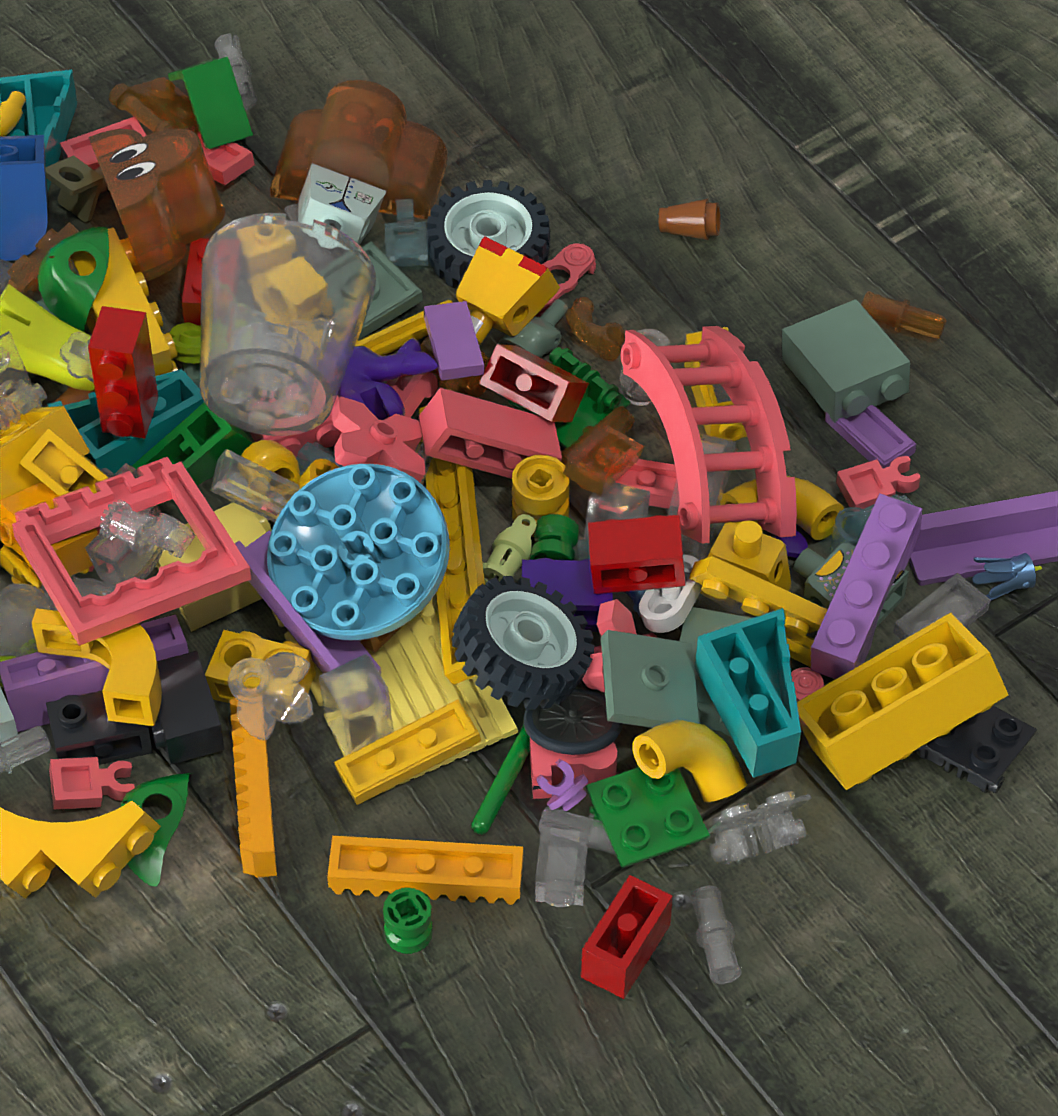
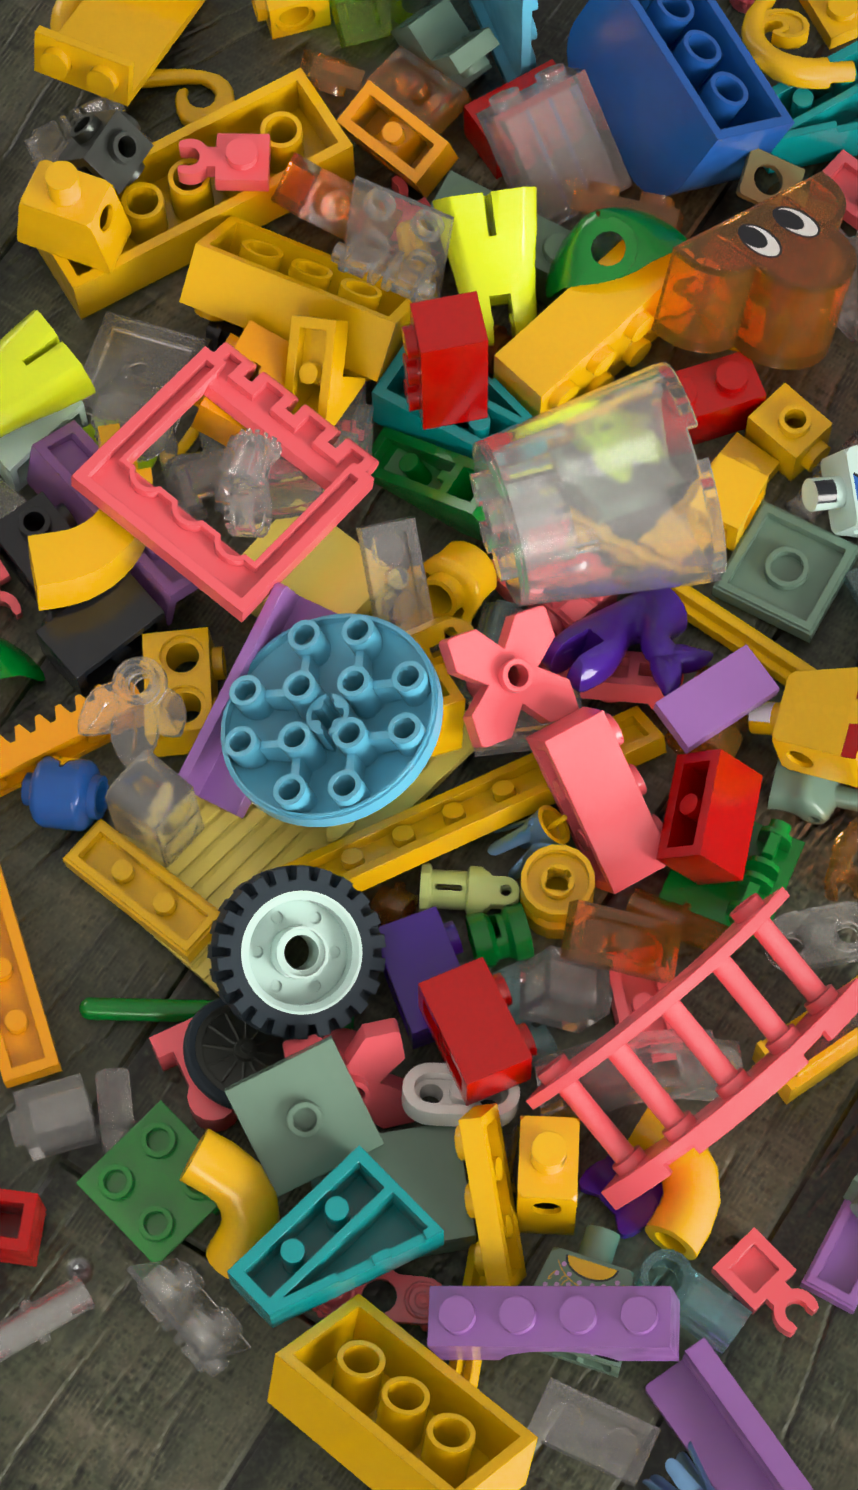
camera: 70 degrees right, 15 degrees up
clear plant [60,332,94,382] -> none
medium lavender plate [536,759,588,811] -> none
none -> blue head [21,756,109,831]
none -> flat silver piece [487,805,570,880]

